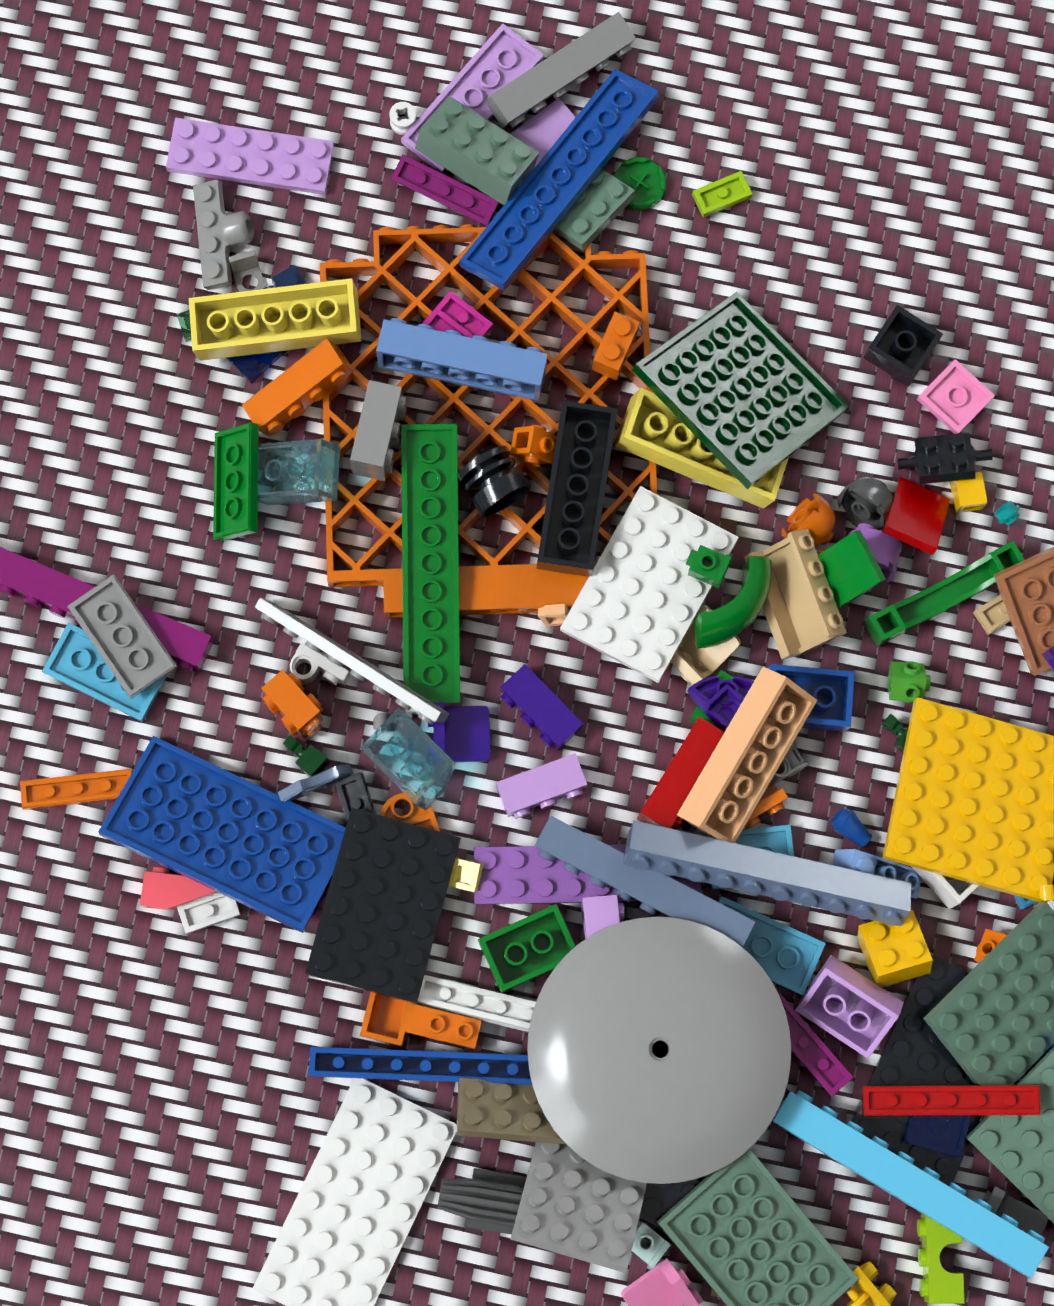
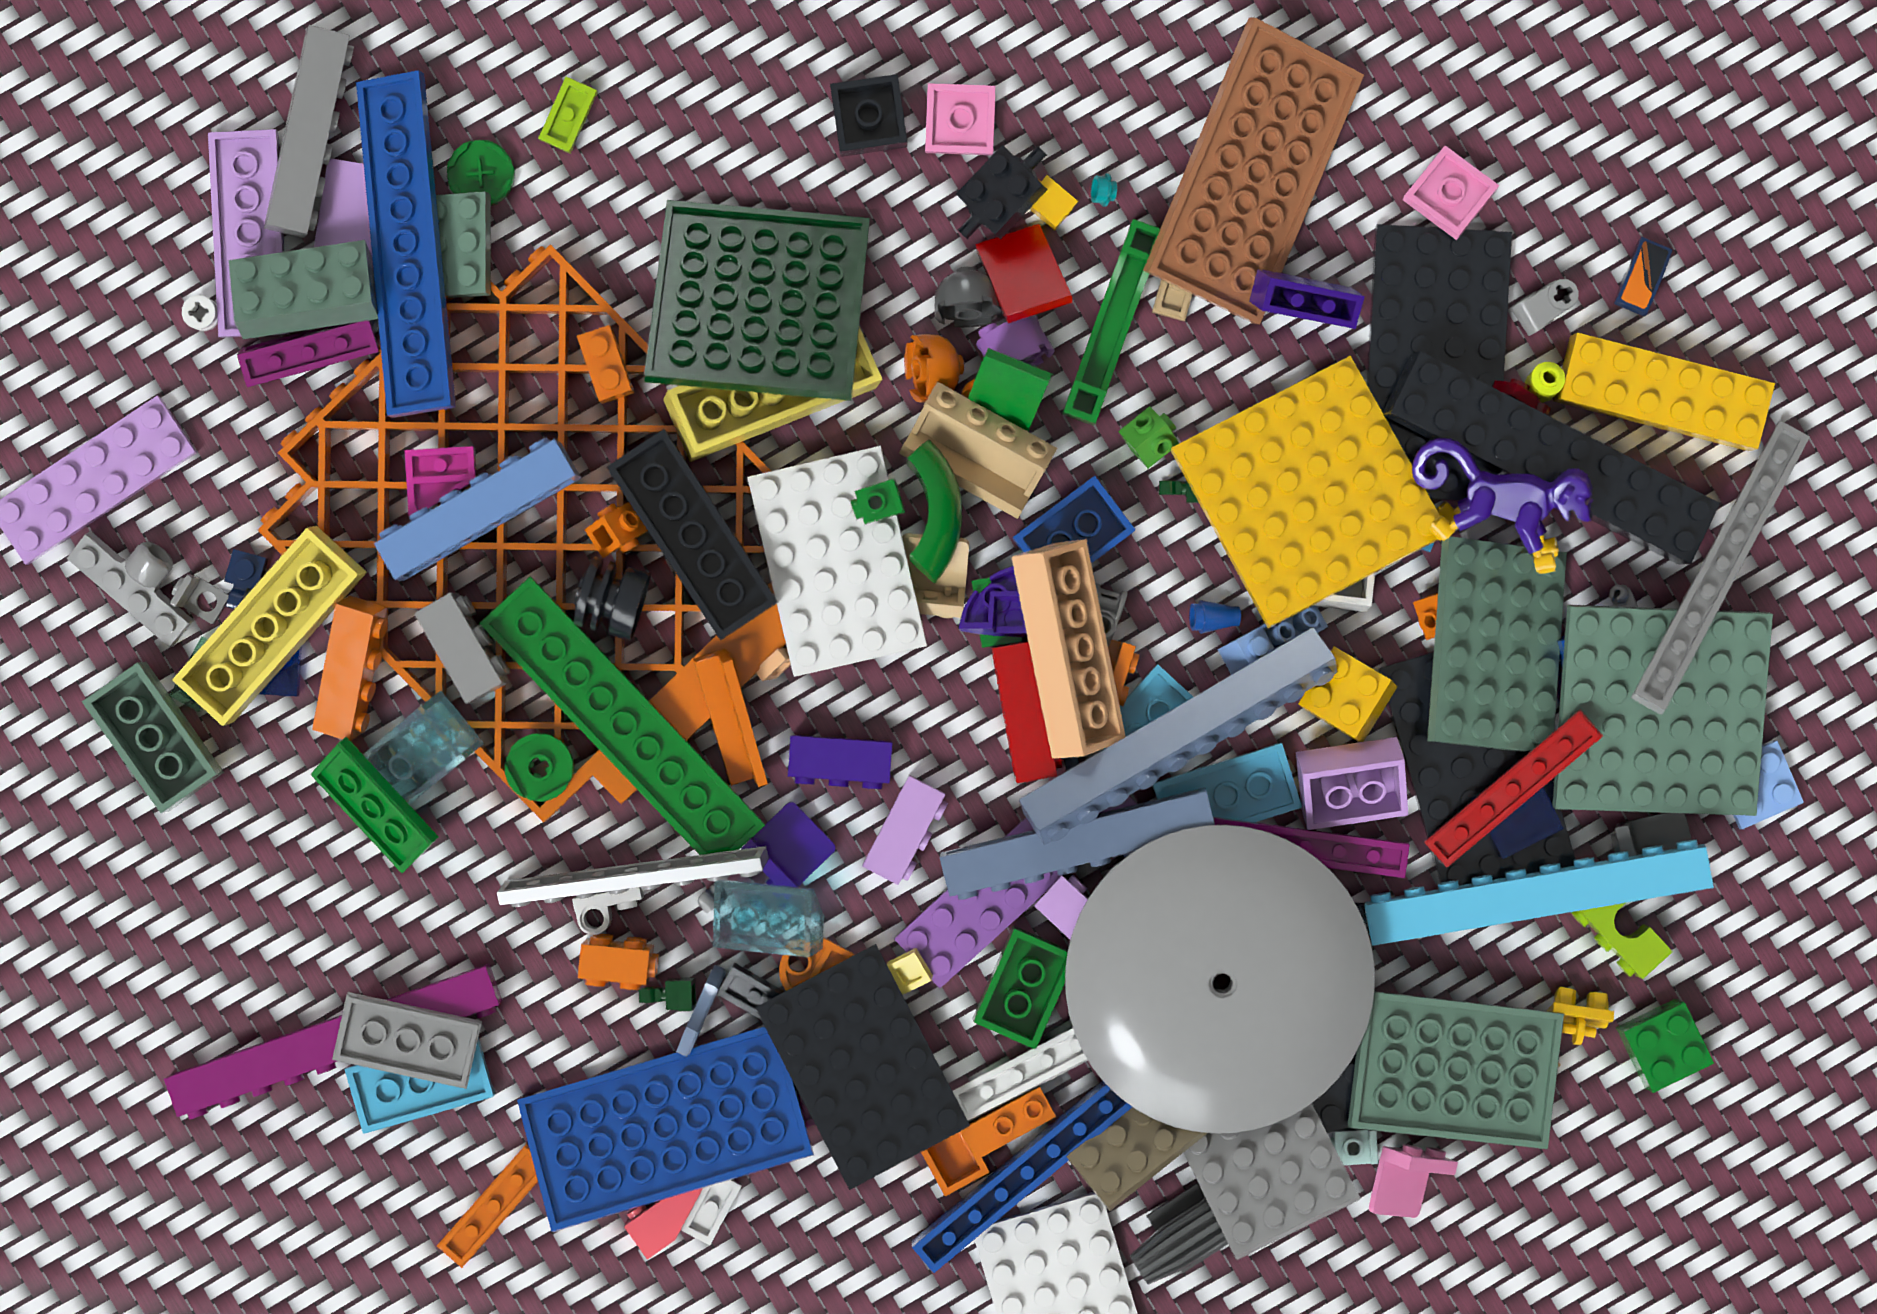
camera: 45 degrees left, 10 degrees up
none -> sand green brick [82,662,224,813]
none -> green plate [505,733,574,802]
none -> orange fence [693,649,768,787]

